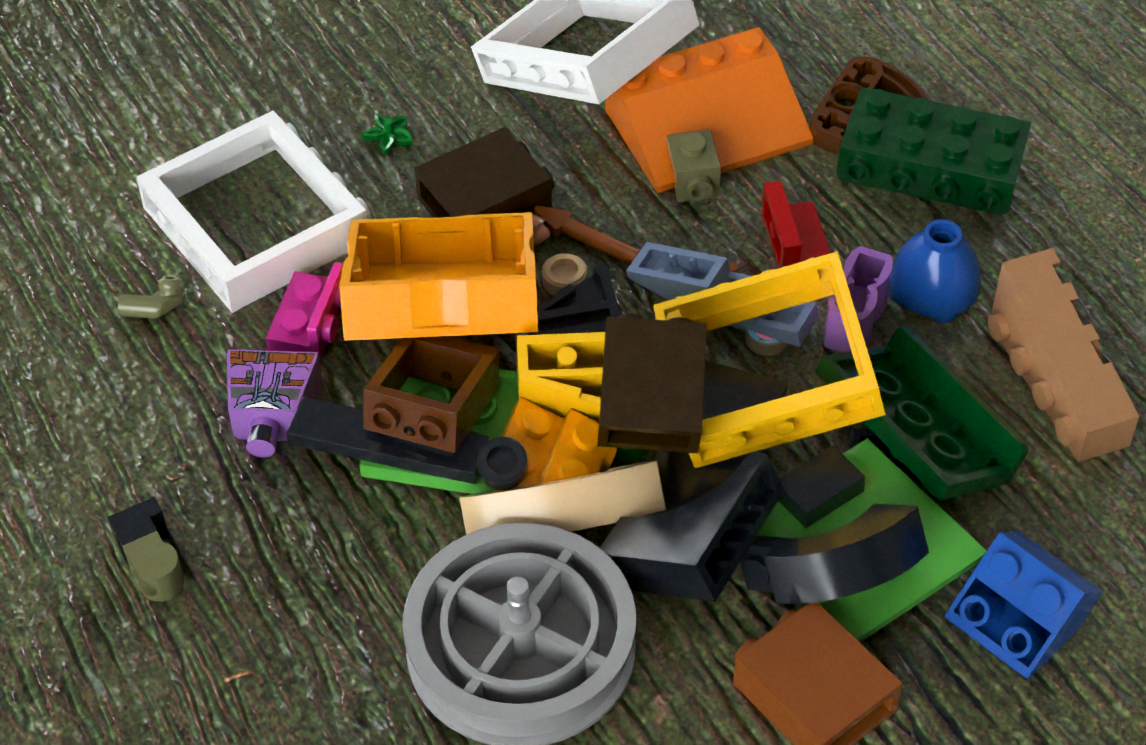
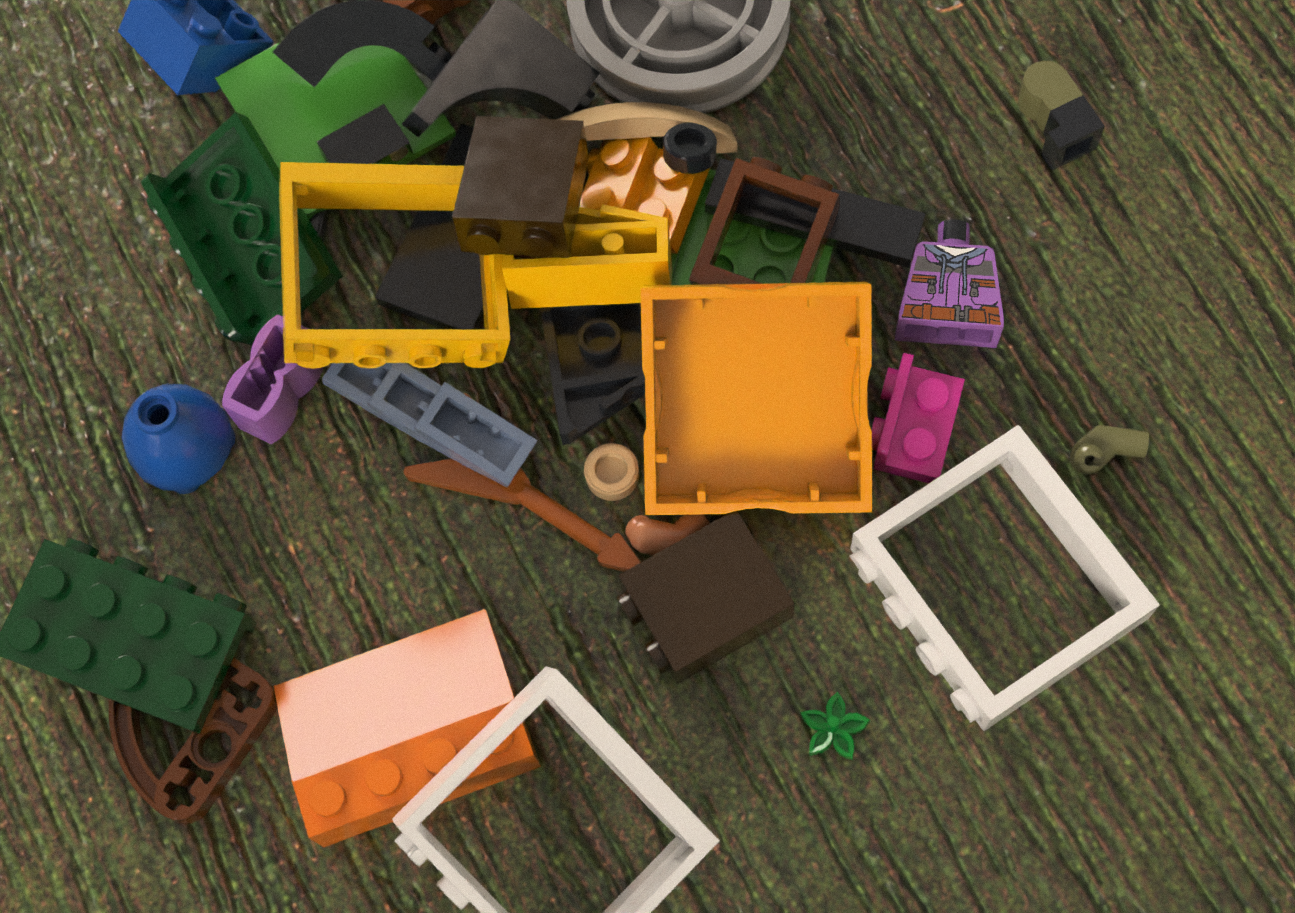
camera: 170 degrees left, 20 degrees up
olive bracket [666,129,721,202] -> none
red panel [761,181,830,268] -> none
medium nougat wedge [988,248,1139,462] -> none

